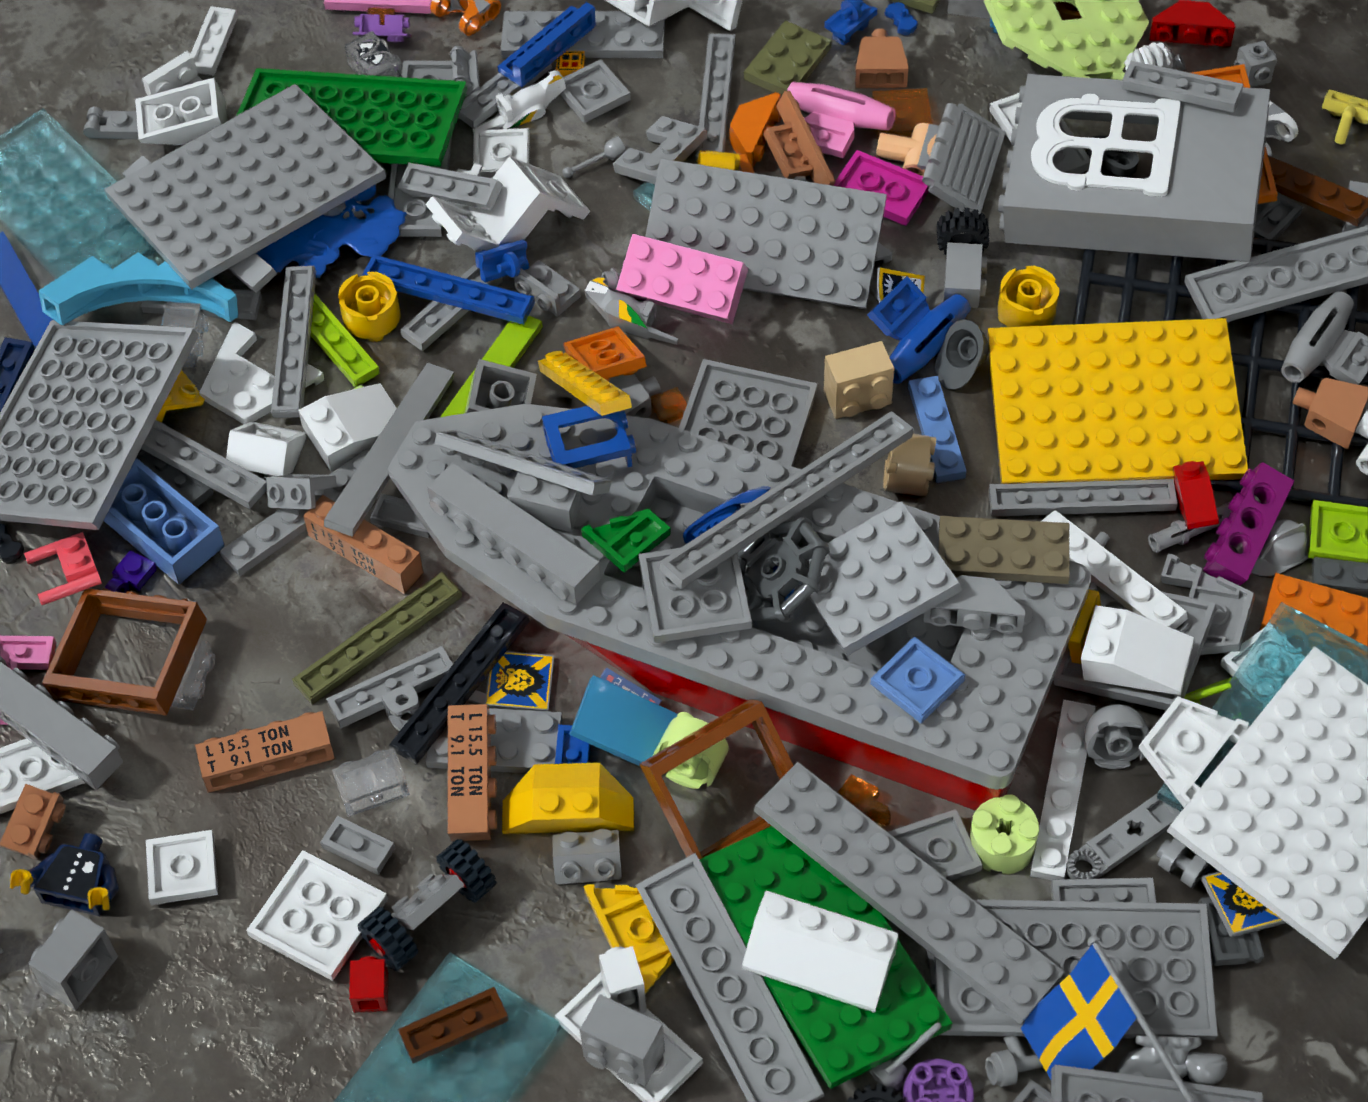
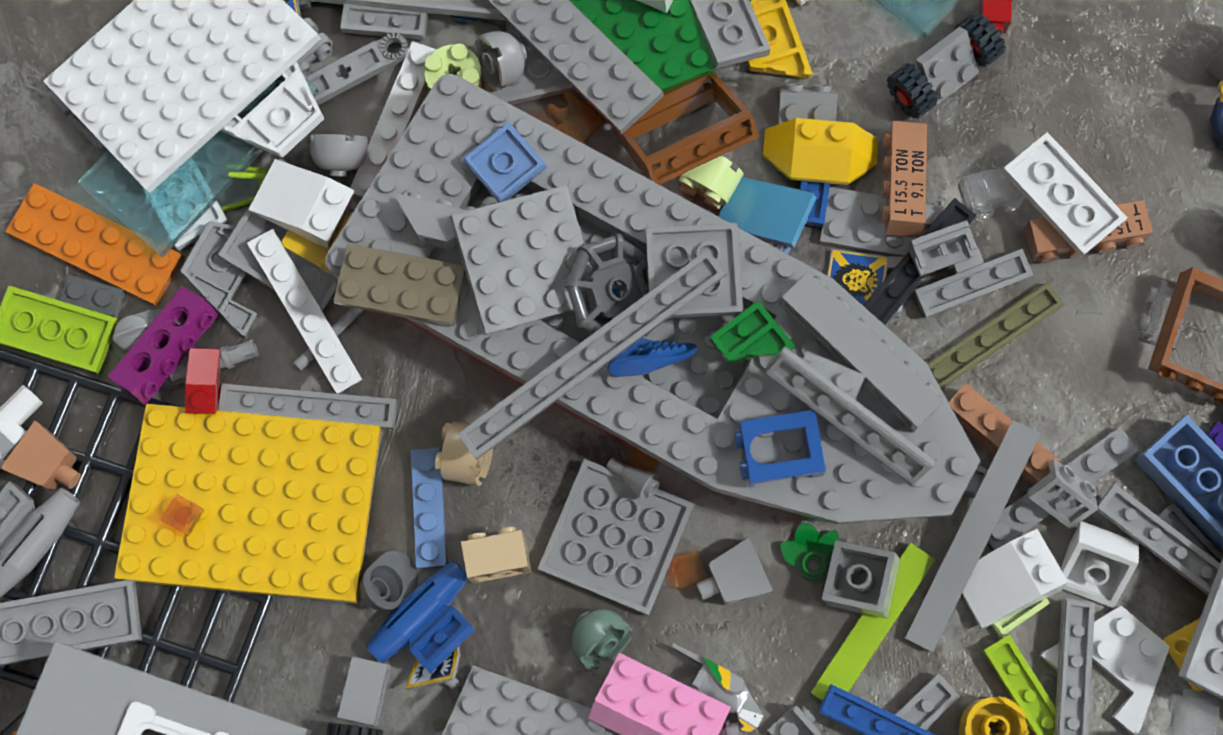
camera: 170 degrees left, 20 degrees up
white plate [146,830,218,905] -> none
white plate [246,850,388,981] -> none
light grey plate [320,816,395,875] -> none
yellow plate [538,351,632,416] -> none
orange plate [563,326,647,381] -> none
yellow brick [998,266,1059,327] -> none
none -> clear orange plate [160,493,205,536]
none -> light grey cylinder [474,31,527,91]
none -> sand green cylinder [571,609,632,670]
none -> light grey hinge [908,220,977,277]
none -> white plate [1002,132,1128,257]

